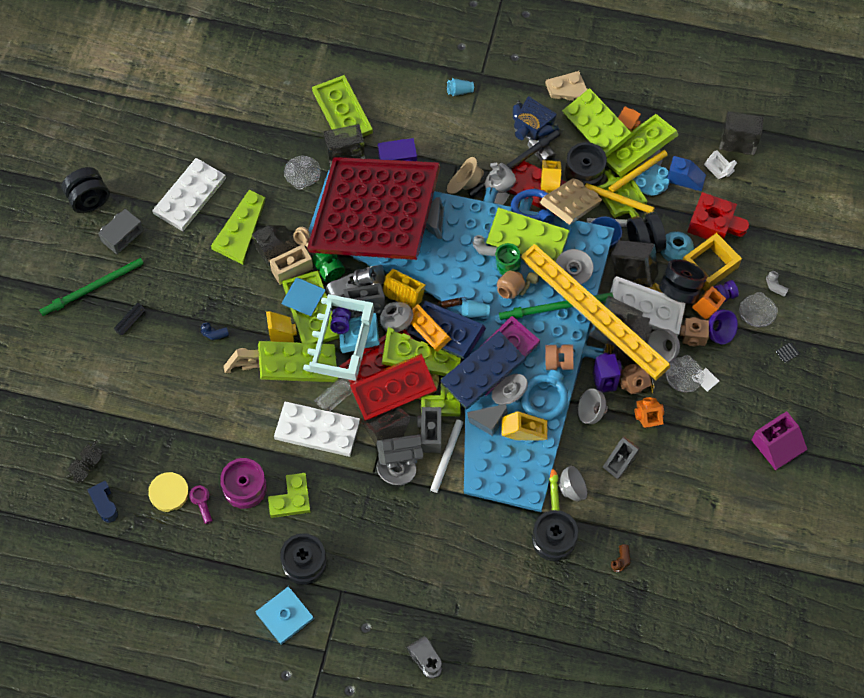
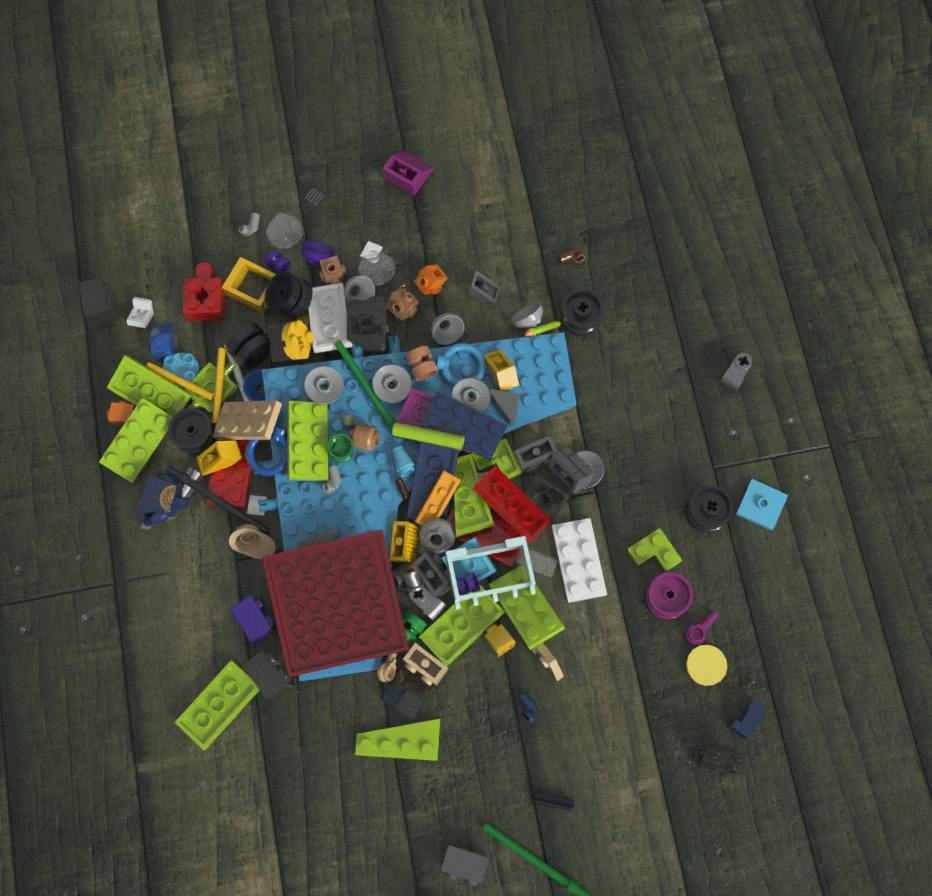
camera: 110 degrees left, 10 degrees up
white plate [152,158,226,231] -> none
dark azure sticker [281,277,325,316] -> none
clear dish [284,156,320,189] -> none
white bar [430,420,463,493] -> none
medium azure cone [447,78,474,96] -> none
light grey piece [484,163,516,193] -> none
yellow plate [521,244,670,380] -> none
tan wing [545,71,587,101] -> none
dark purple brick [592,353,622,393] -> none
medium azure piece [661,231,694,261] -> none
orange brick [692,286,726,320] -> none
none -> yellow plate [282,320,314,360]
none -> light grey dish [373,365,412,403]
none -> lime piece [392,422,465,450]

